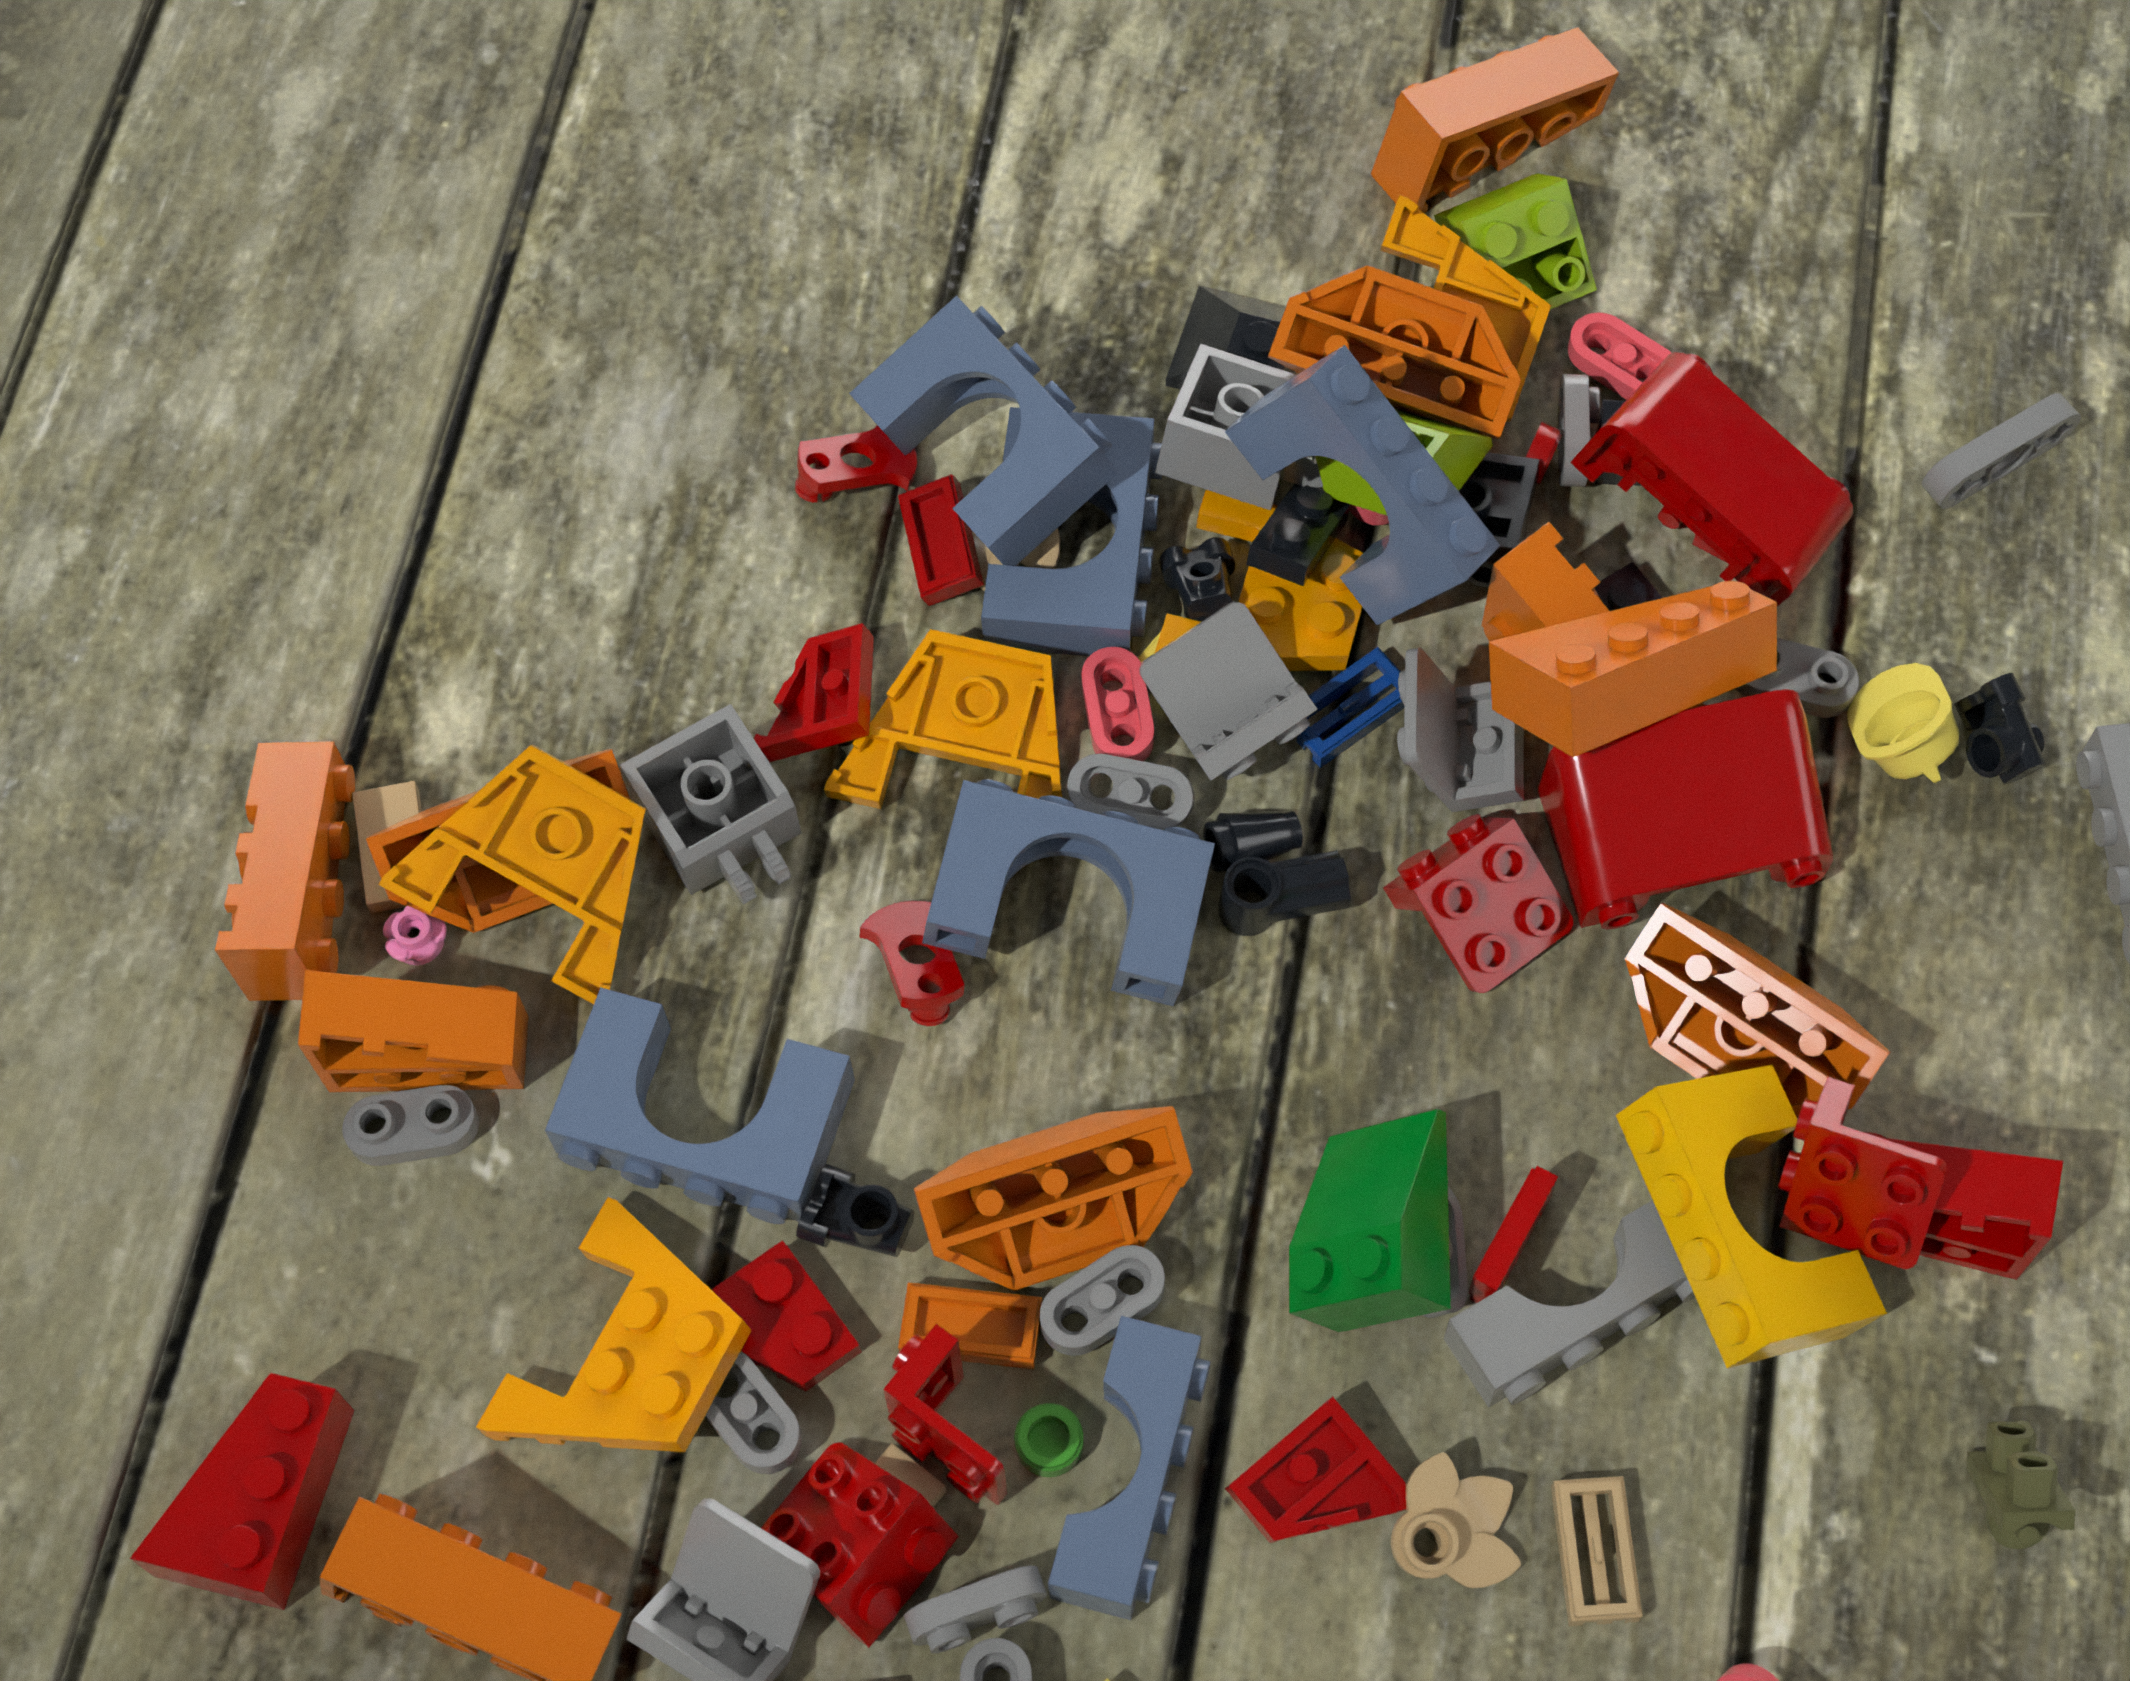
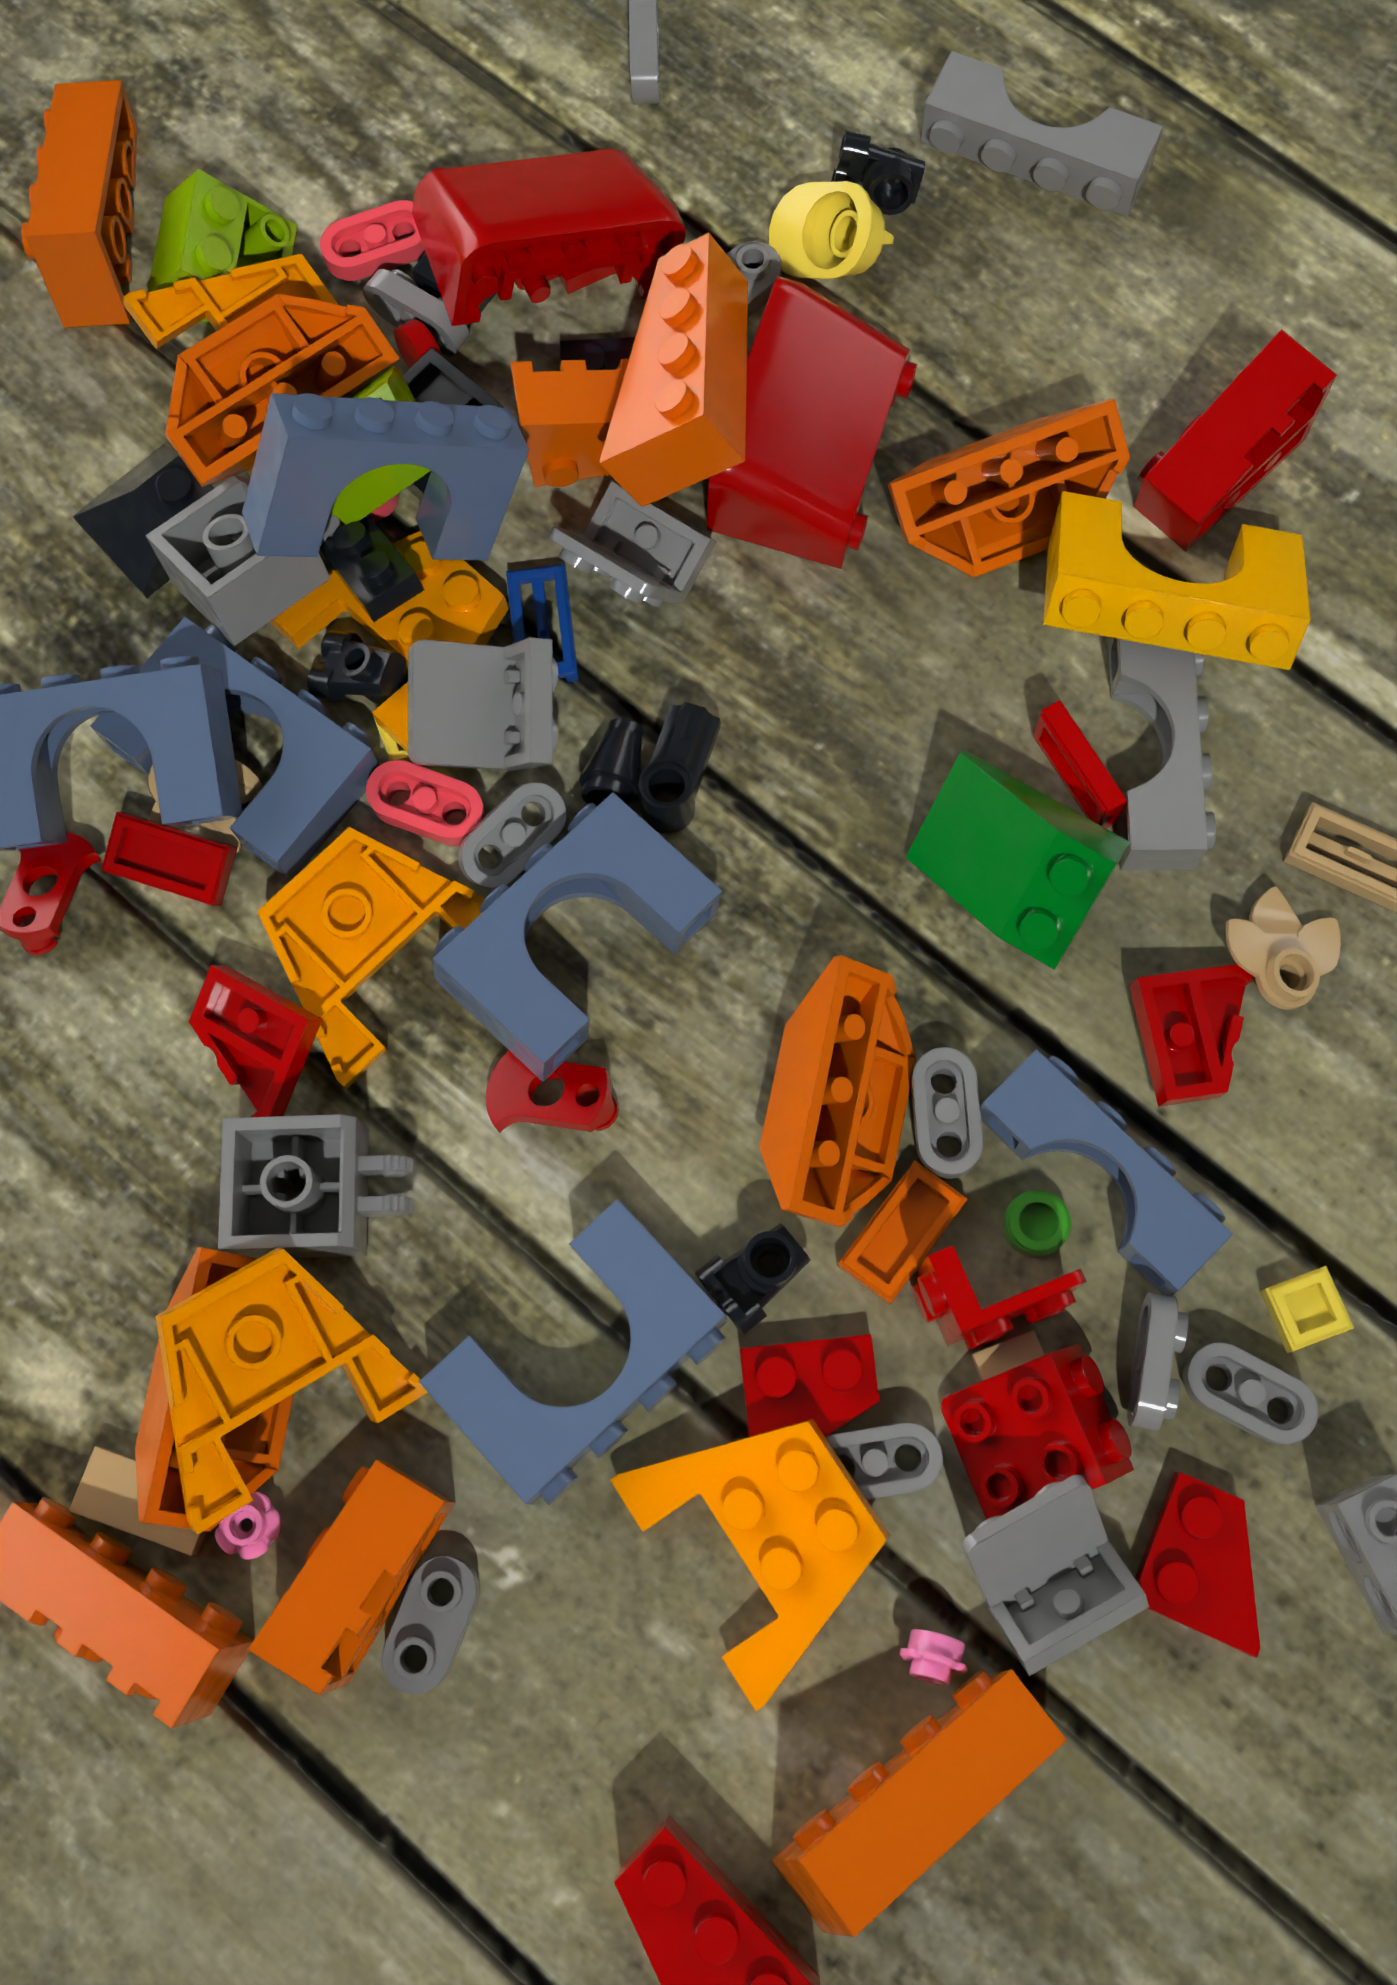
camera: 55 degrees left, 10 degrees up
red bracket [1383,814,1573,993] -> none
red bracket [1778,1077,1947,1269] -> none
none -> bright pink plate [900,1629,968,1686]

